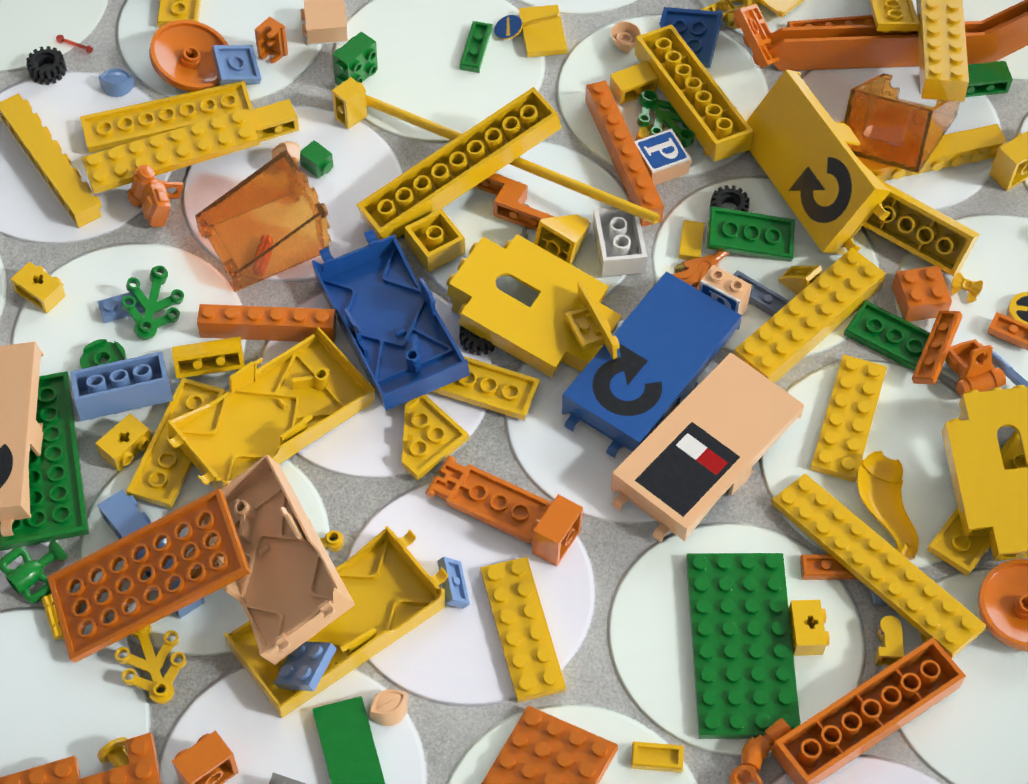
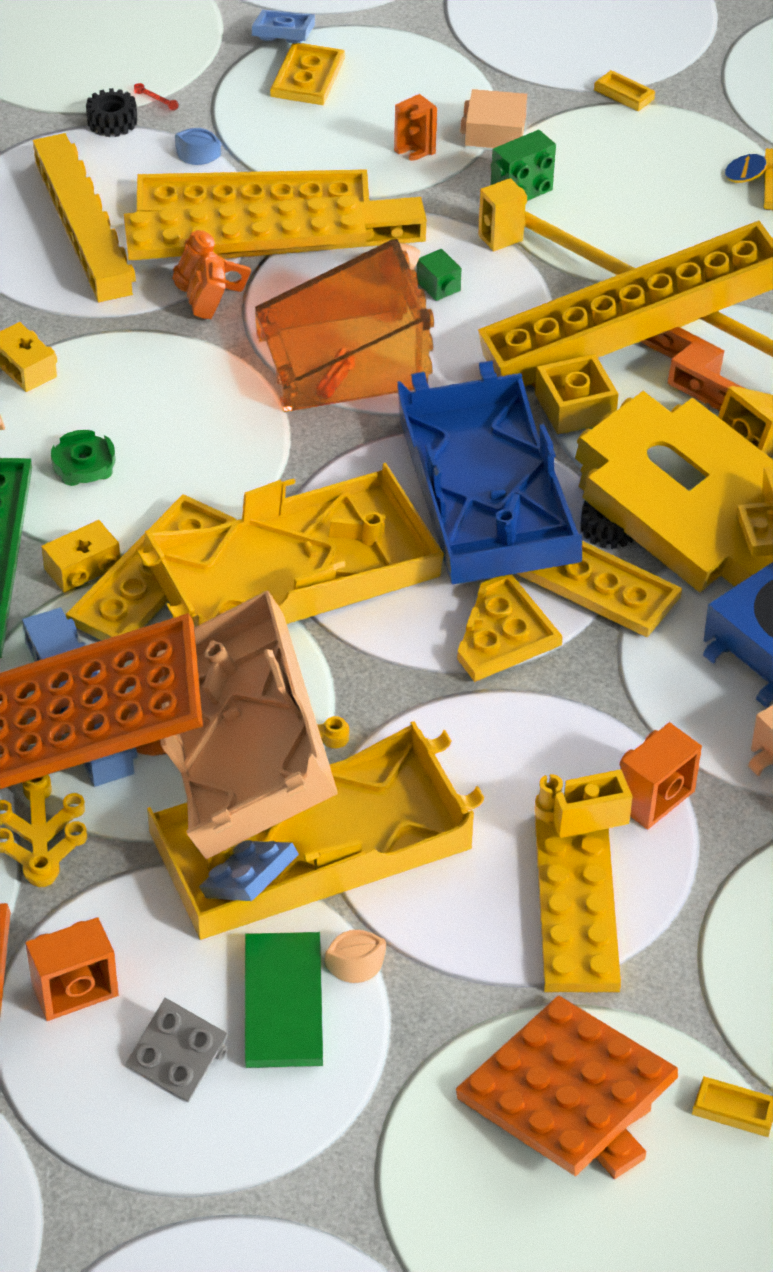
camera: 15 degrees right, 10 degrees down
medium blue brick [70,351,173,421] -> none
medium blue plate [97,292,145,324] -> none
green plant [121,265,184,340] -> none
orange dish [149,20,228,92] -> none
yellow brick [172,336,245,379] -> none
orange brick [197,304,337,343] -> none
medium blue plate [211,45,261,84] -> none
orange hinge [425,455,549,544] -> none
medium blue plate [437,557,470,609] -> none
green tile [459,21,493,73] -> none
none -> yellow hinge [534,769,633,838]

